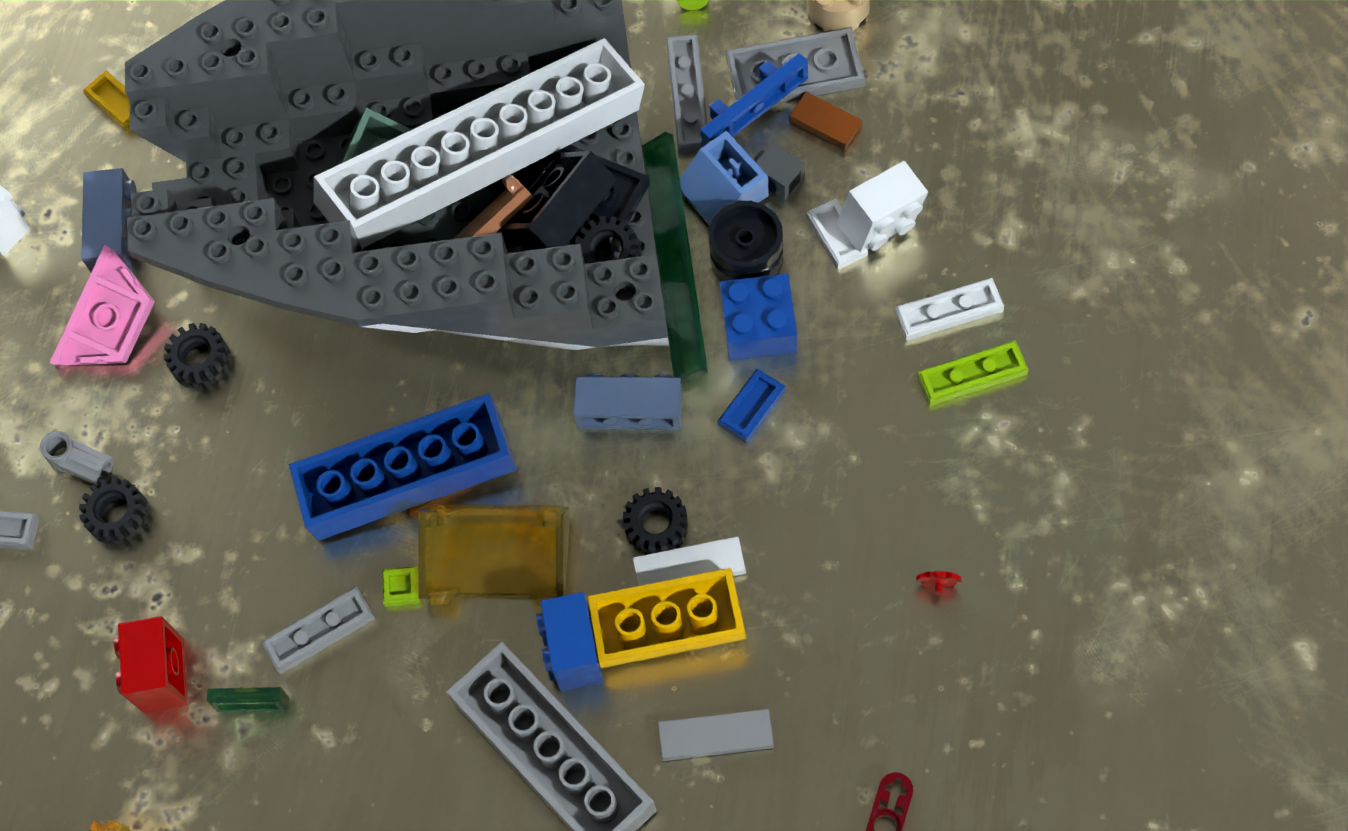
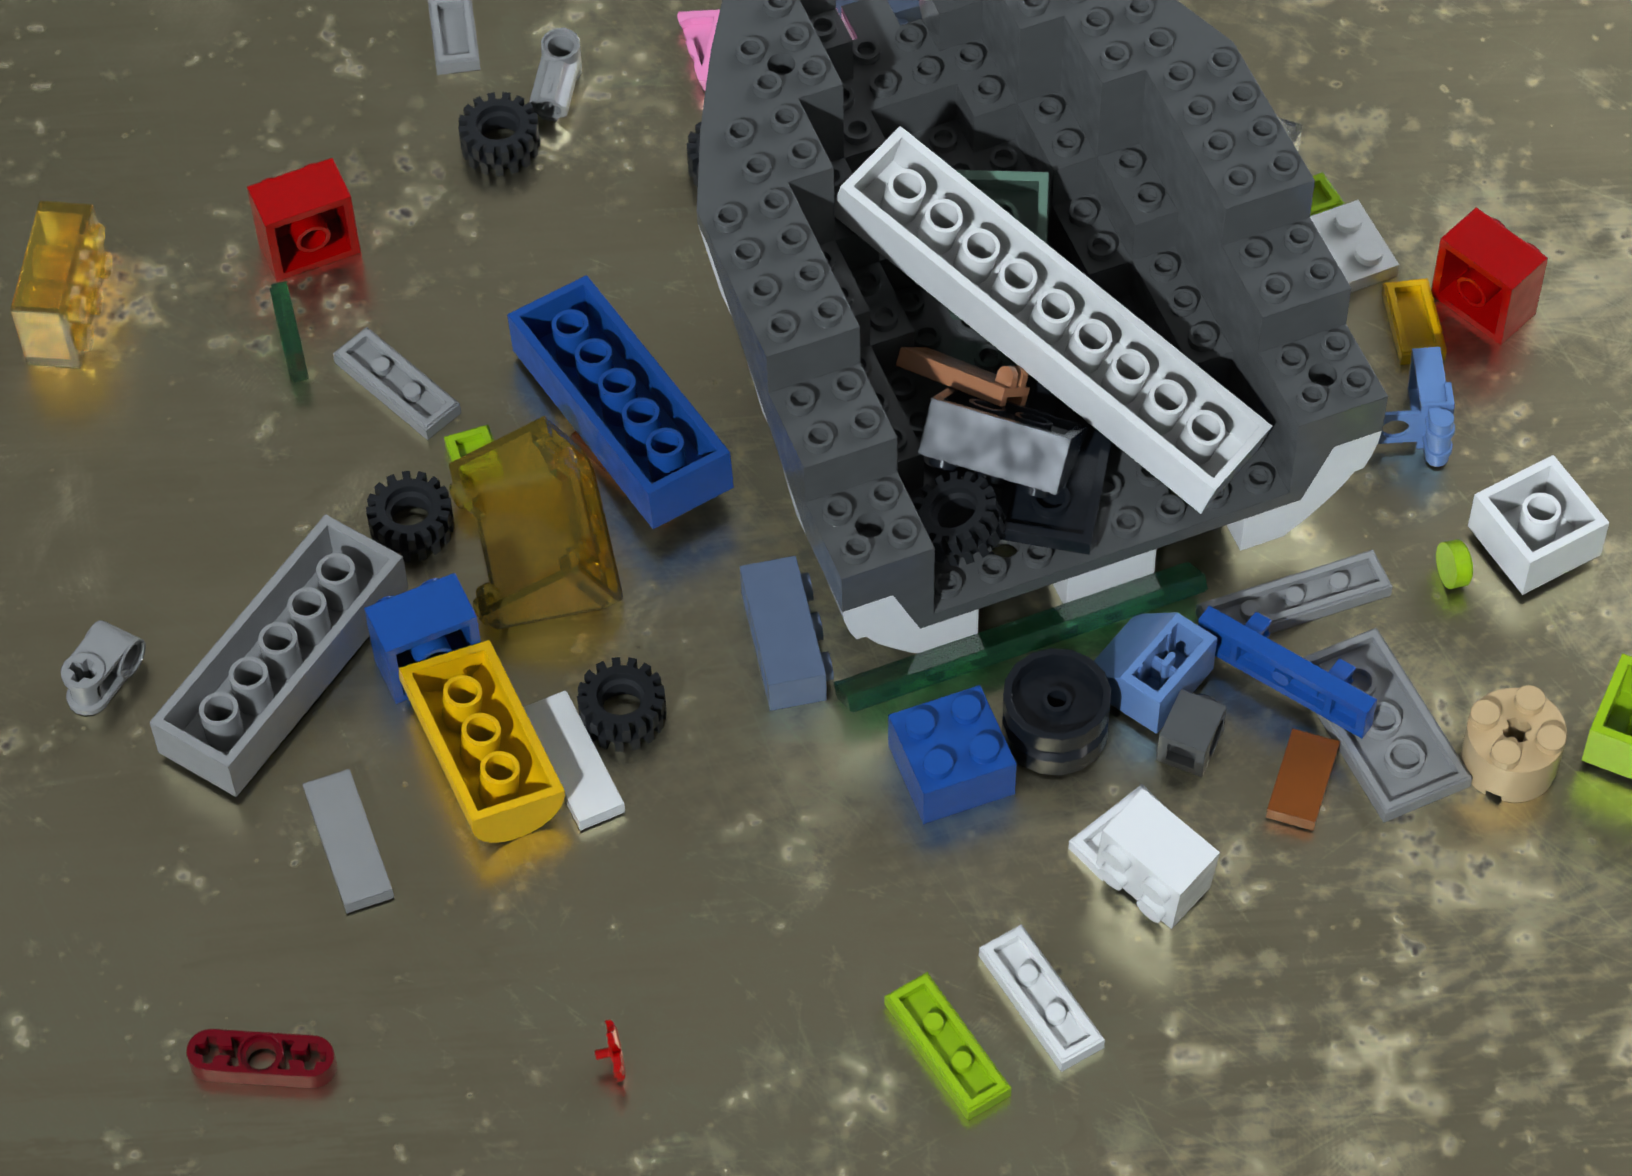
camera: 70 degrees right, 10 degrees down
blue tile [717,368,786,443] -> none
none -> black tyre [366,471,455,562]

